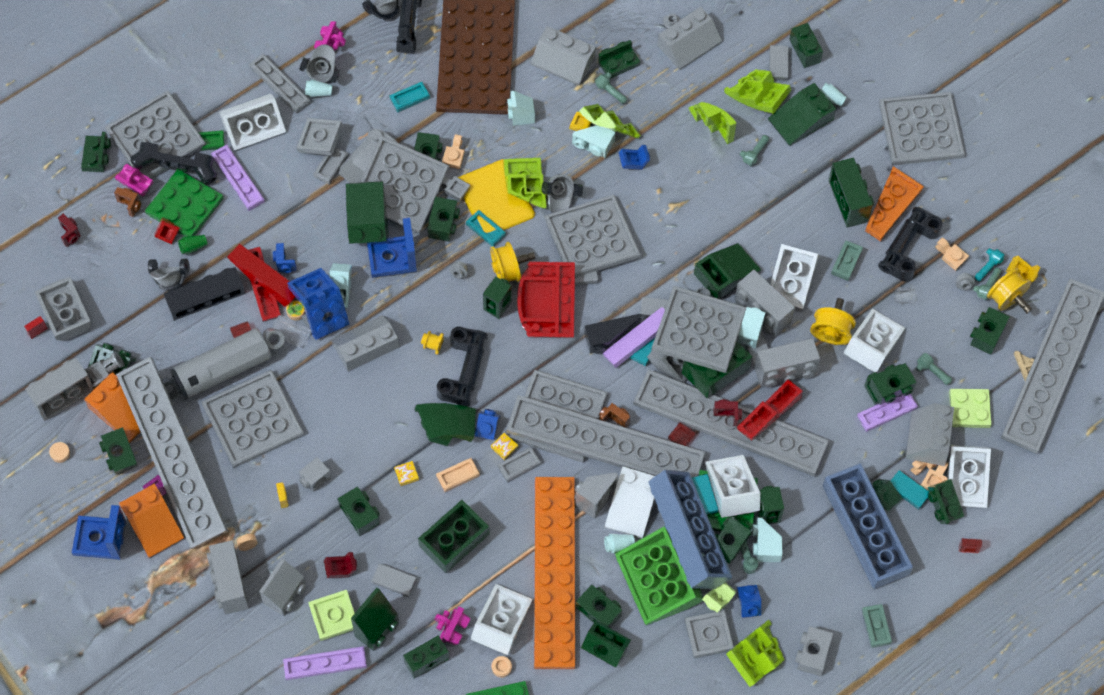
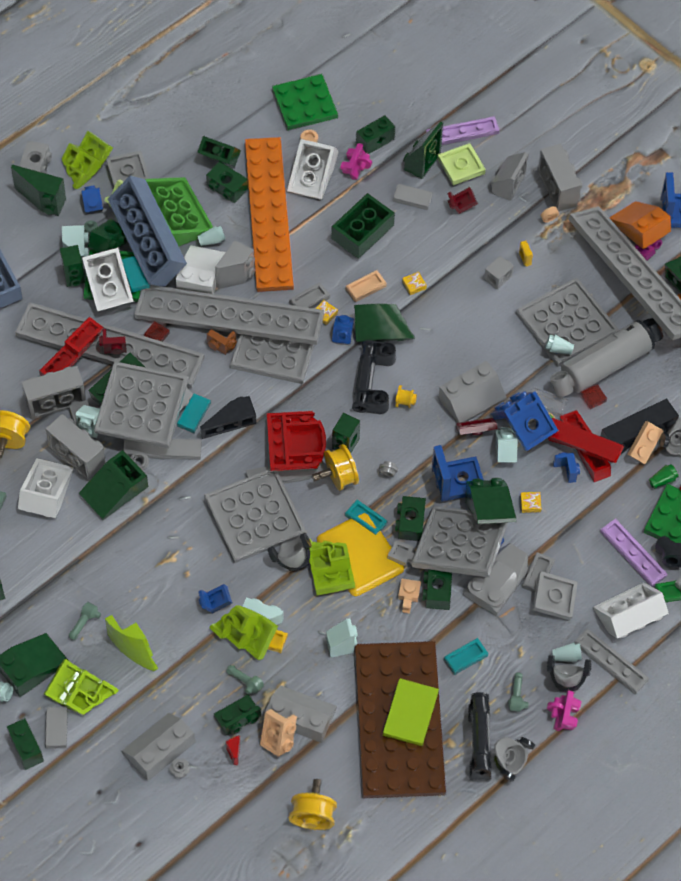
camera: 175 degrees right, 5 degrees down
dark green brick [337,486,380,536] -> none
lavender tile [603,307,665,368] -> none
none -> dark green slope [11,164,66,216]
none -> red slope [226,735,241,766]
none -> light nougat bracket [260,709,297,757]
none -> lime tile [383,679,439,747]
none -> plate [456,418,498,435]
none -> sand green piece [508,672,529,712]
none -> yellow tile [520,492,541,513]
none -> light aqua cone [545,334,574,355]
none -> light nougat plate [627,421,663,464]

